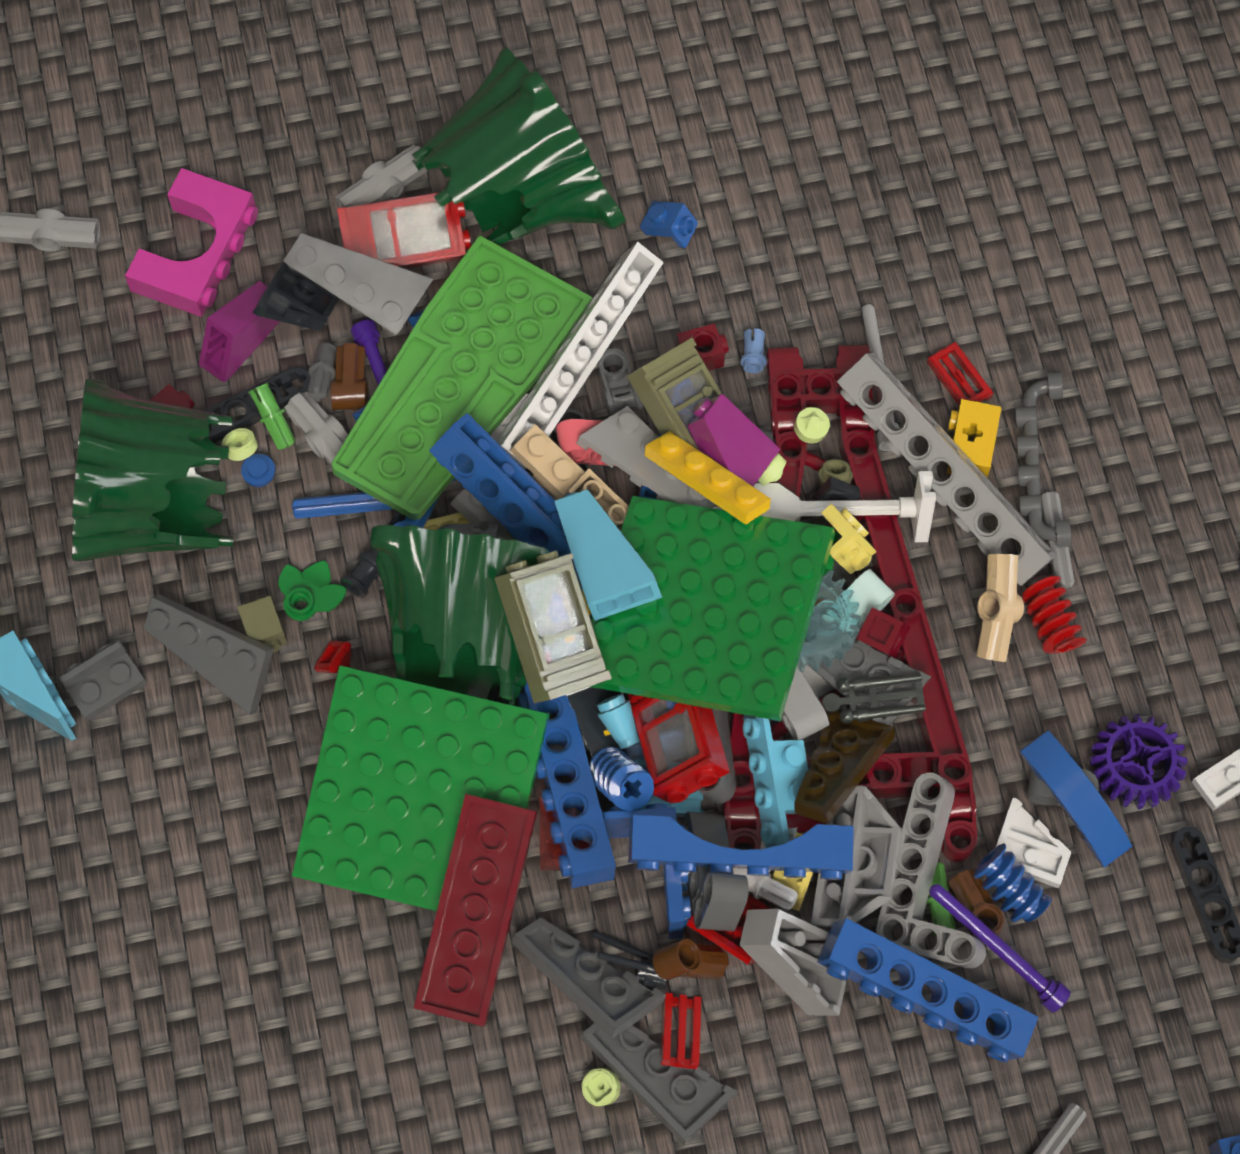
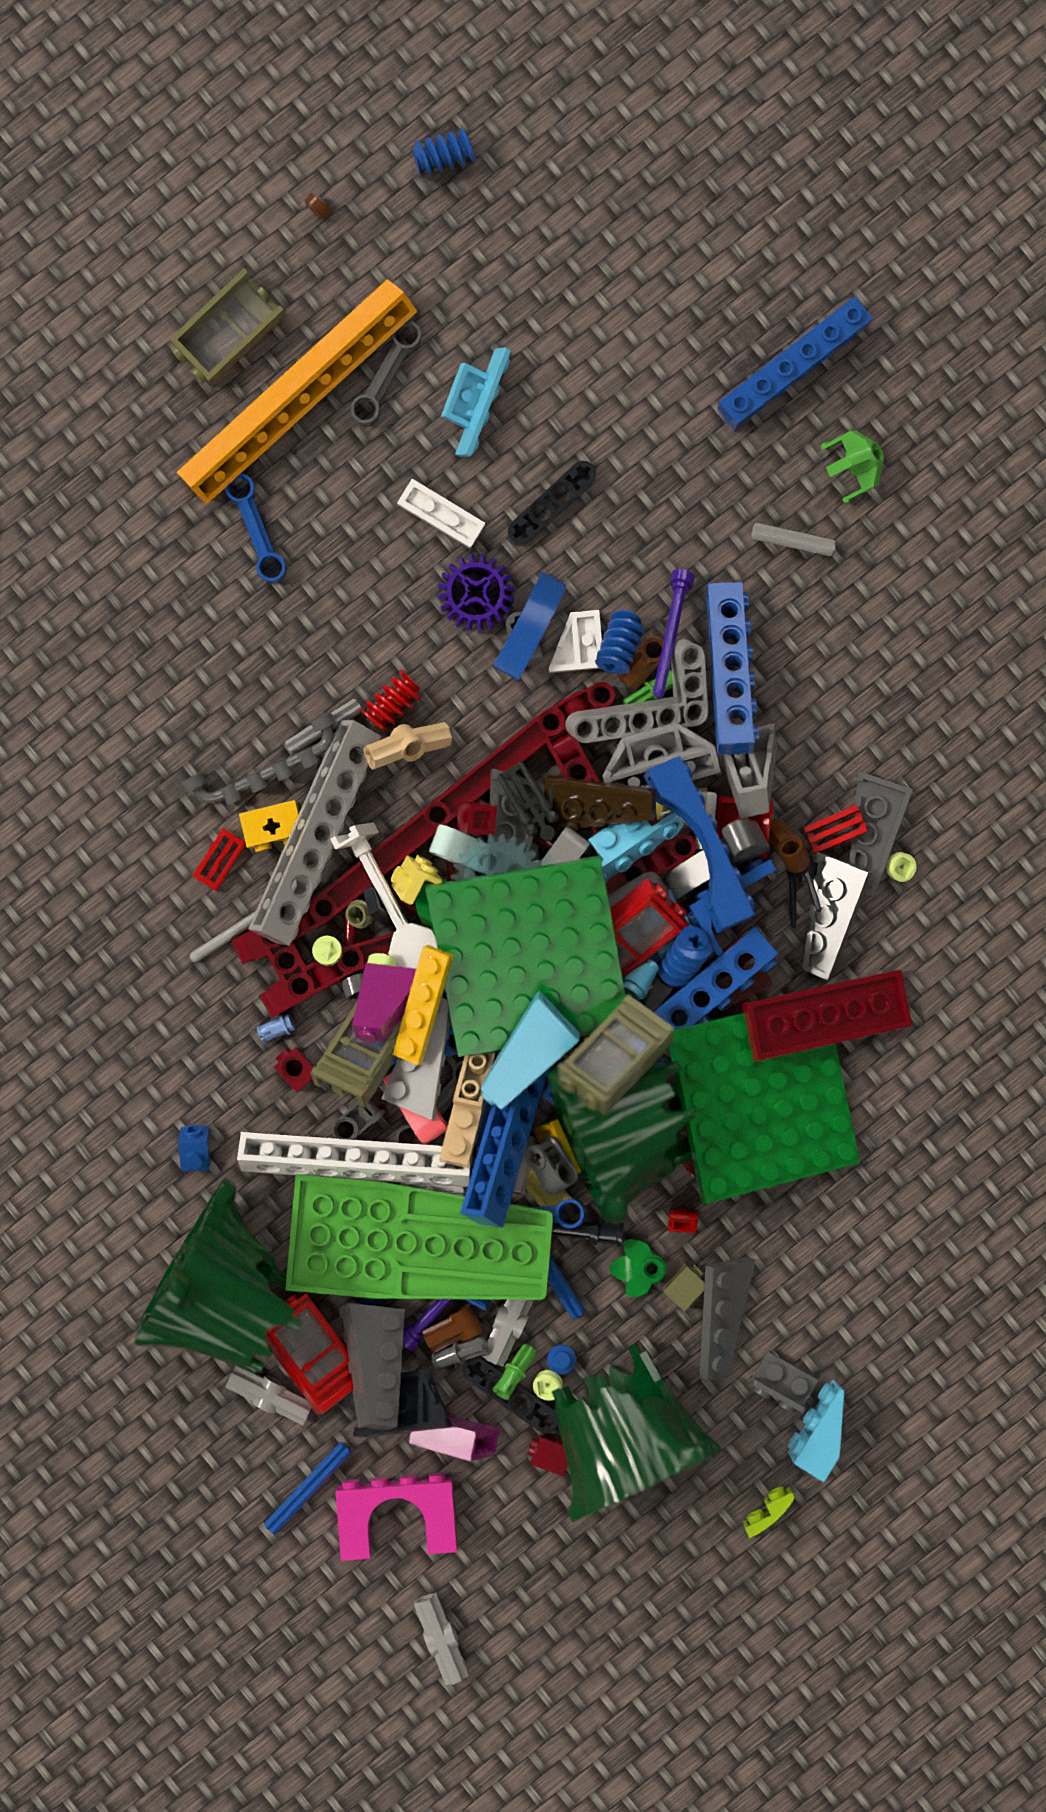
camera: 115 degrees left, 20 degrees up
none -> blue axle [265,1442,352,1534]

